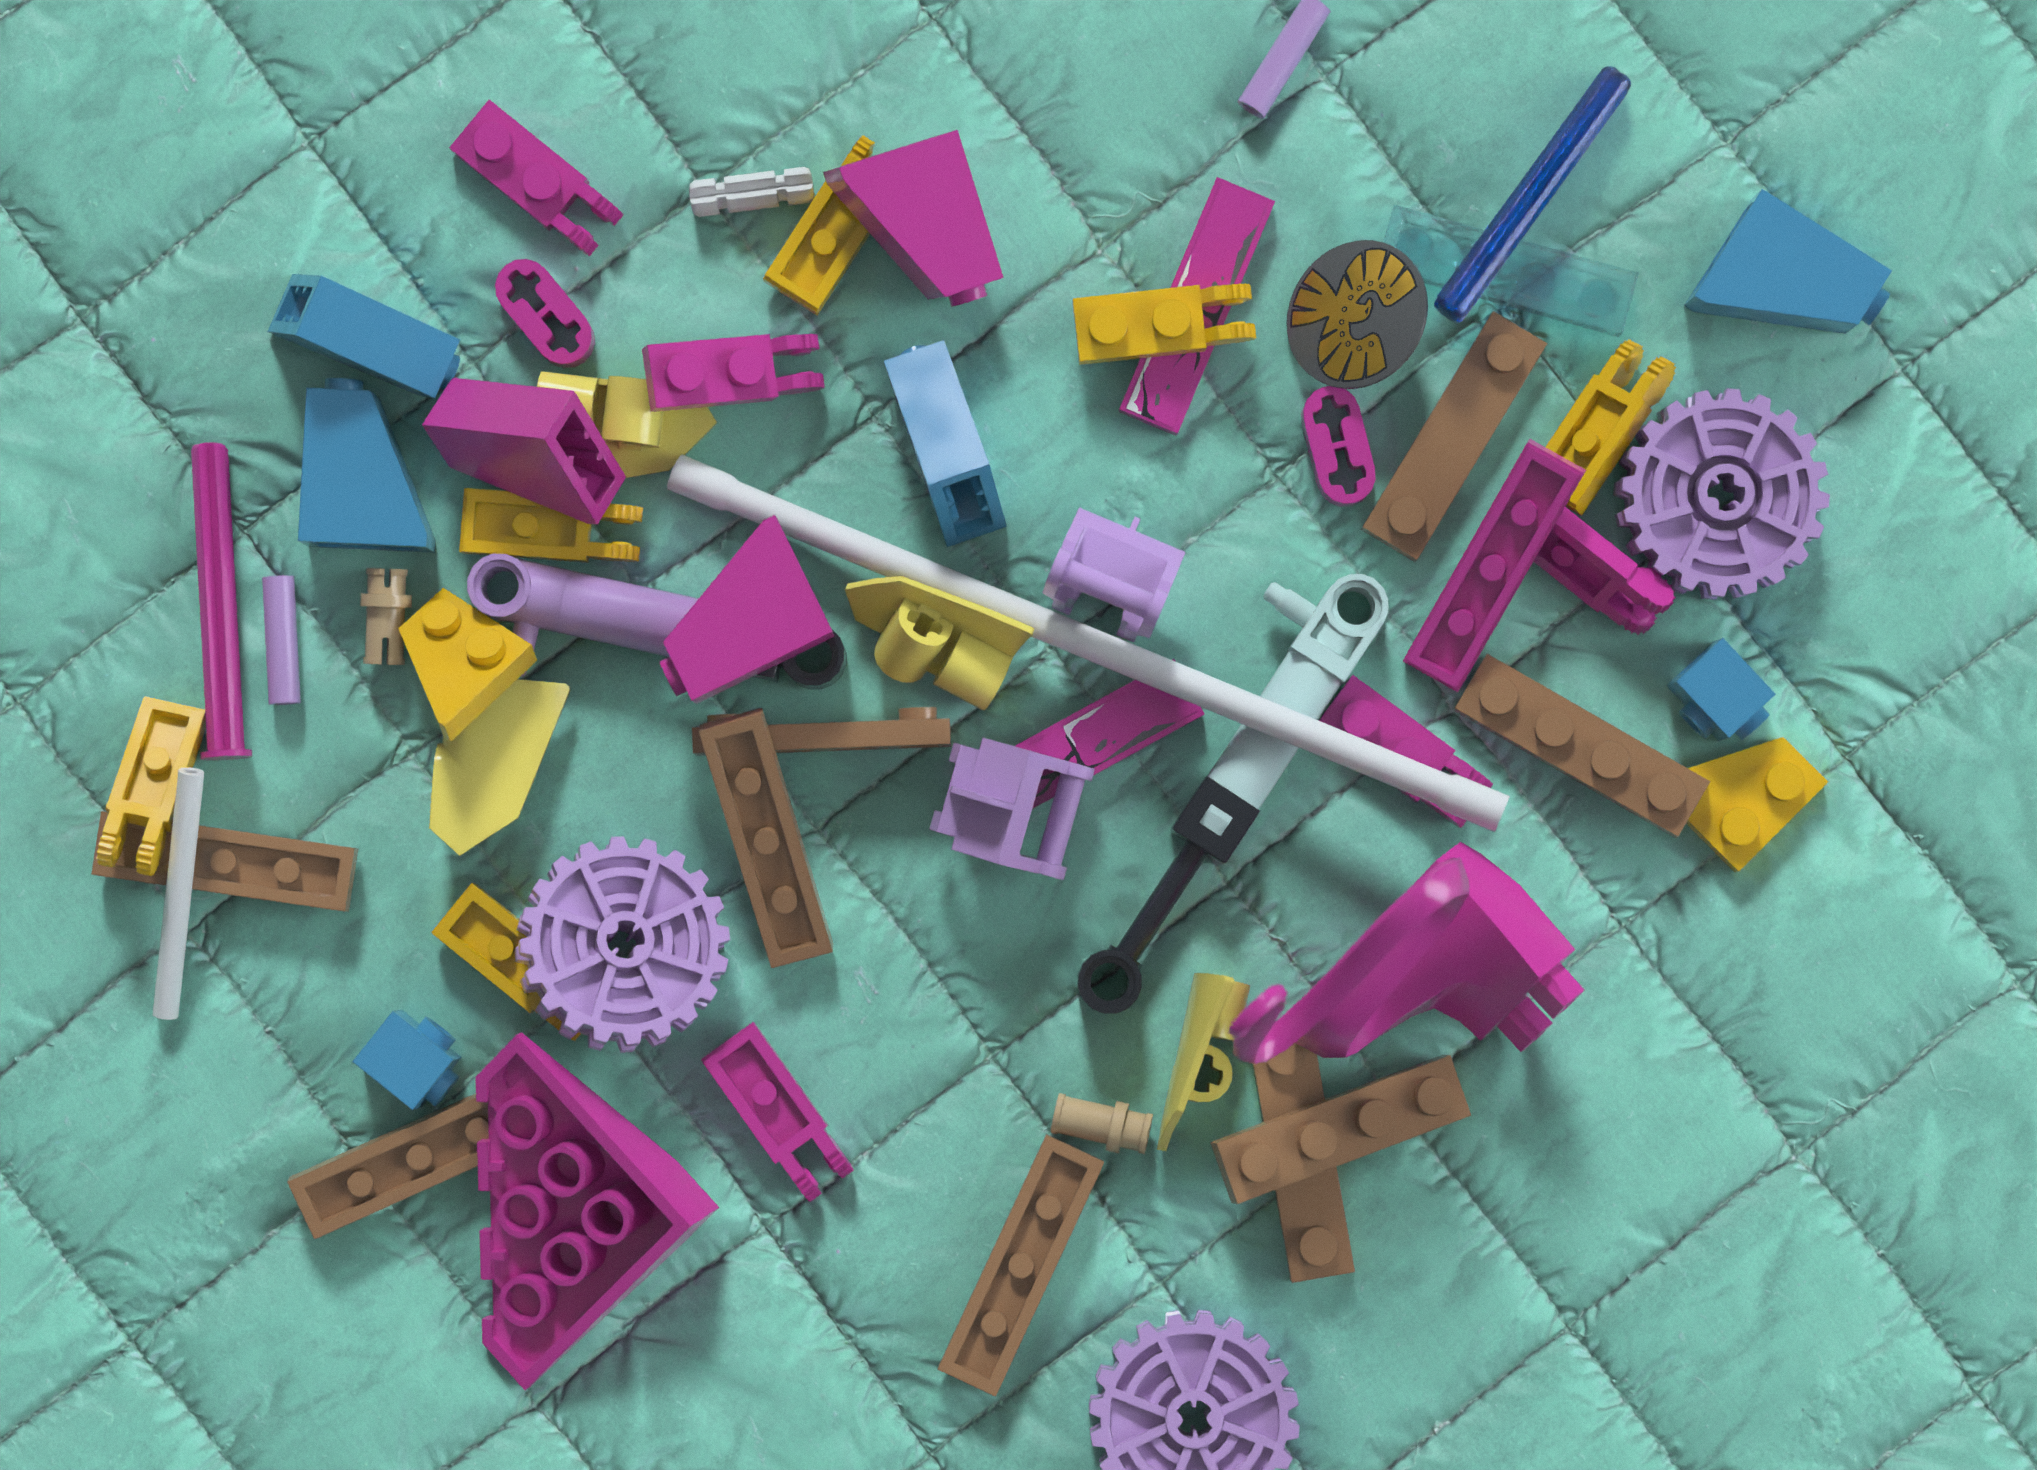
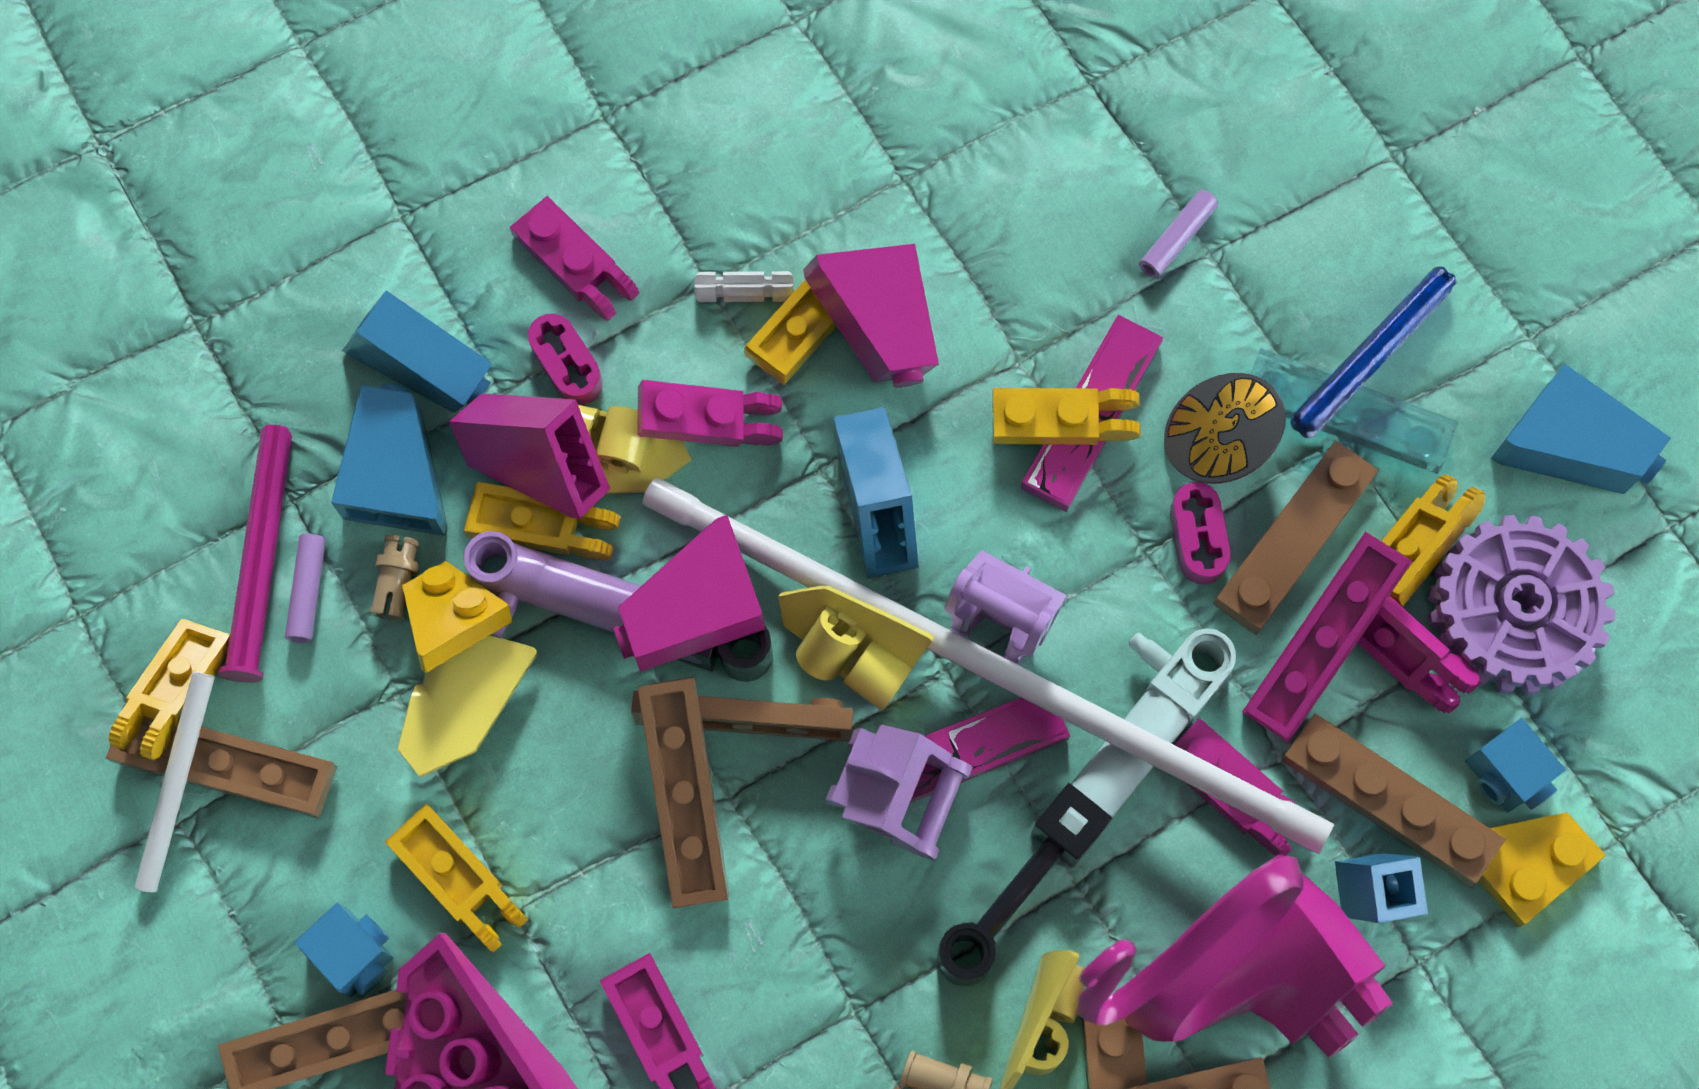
camera: 10 degrees right, 15 degrees down
lavender piece [515,836,730,1053] -> none
none -> dark azure brick [1335,853,1428,923]

